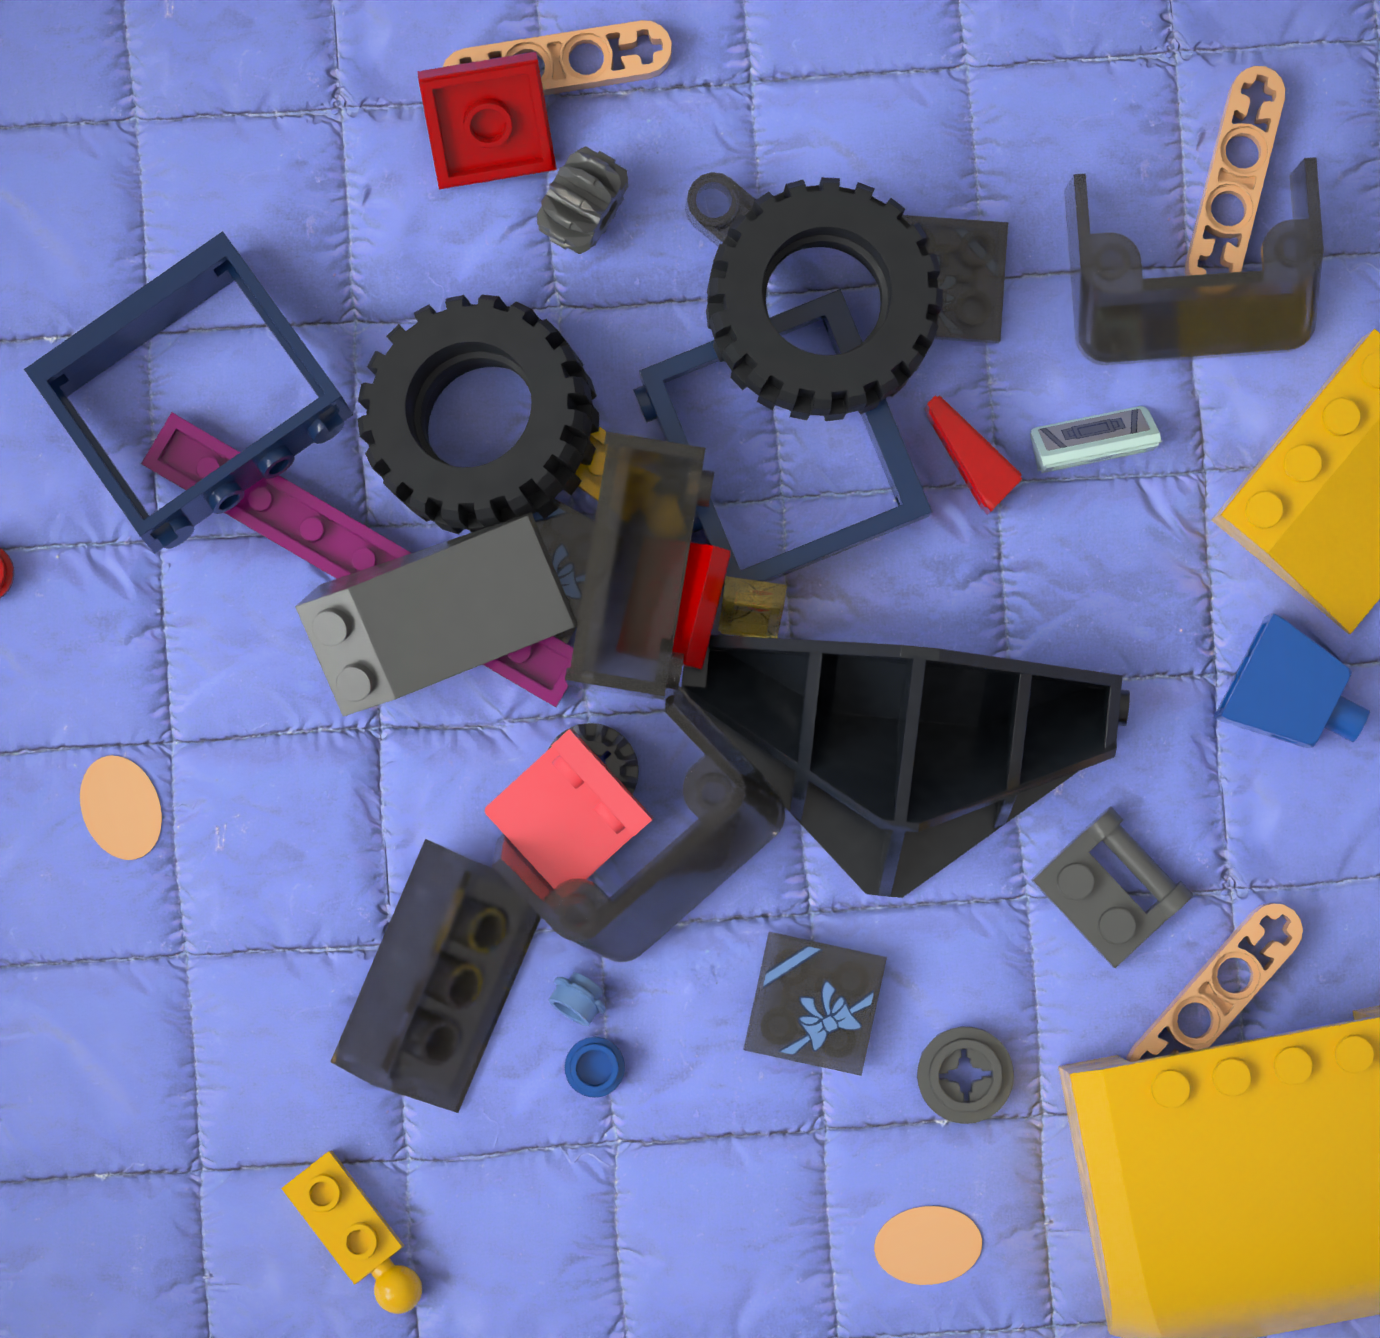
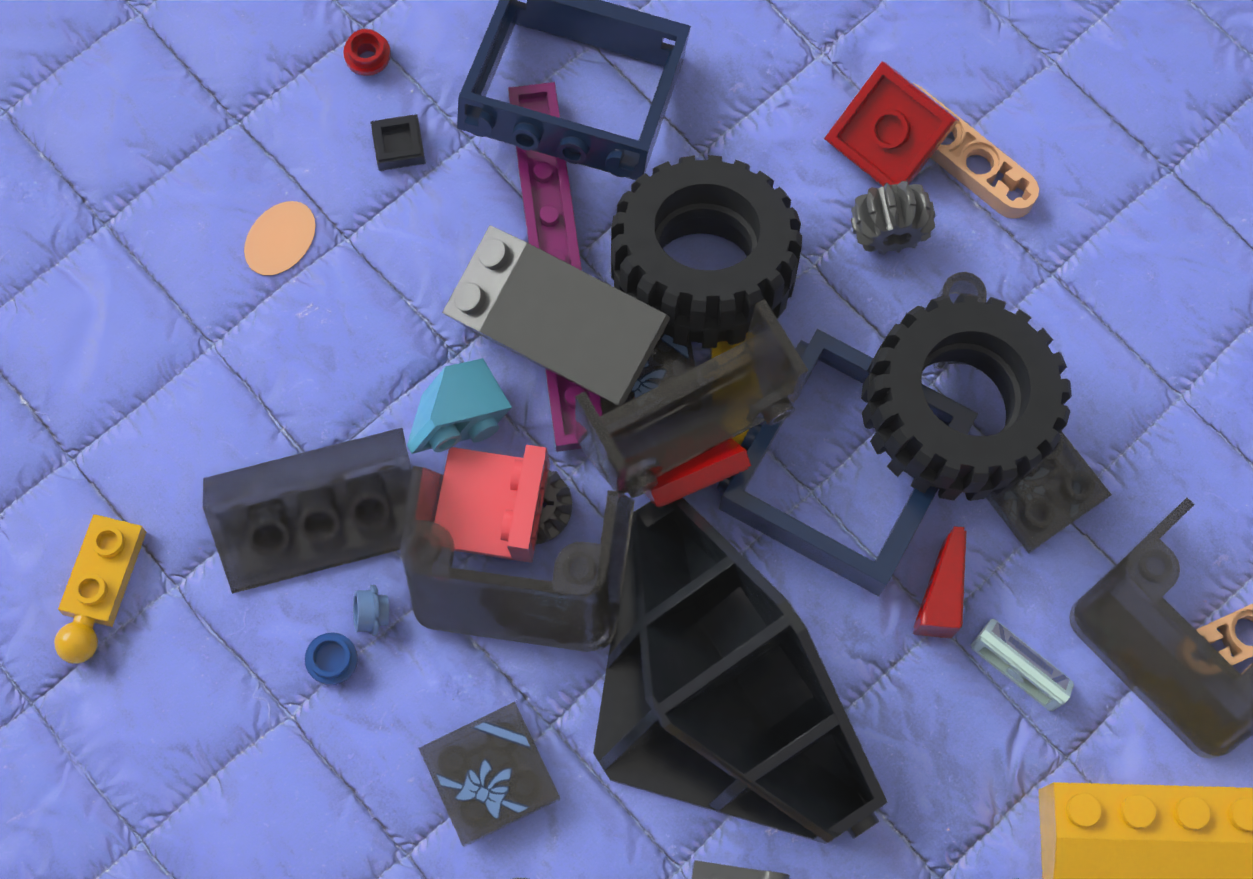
camera: 50 degrees right, 15 degrees down
clear yellow tile [718,576,787,638] -> none
none -> black tile [370,114,426,171]
none -> medium azure slope [407,358,512,454]

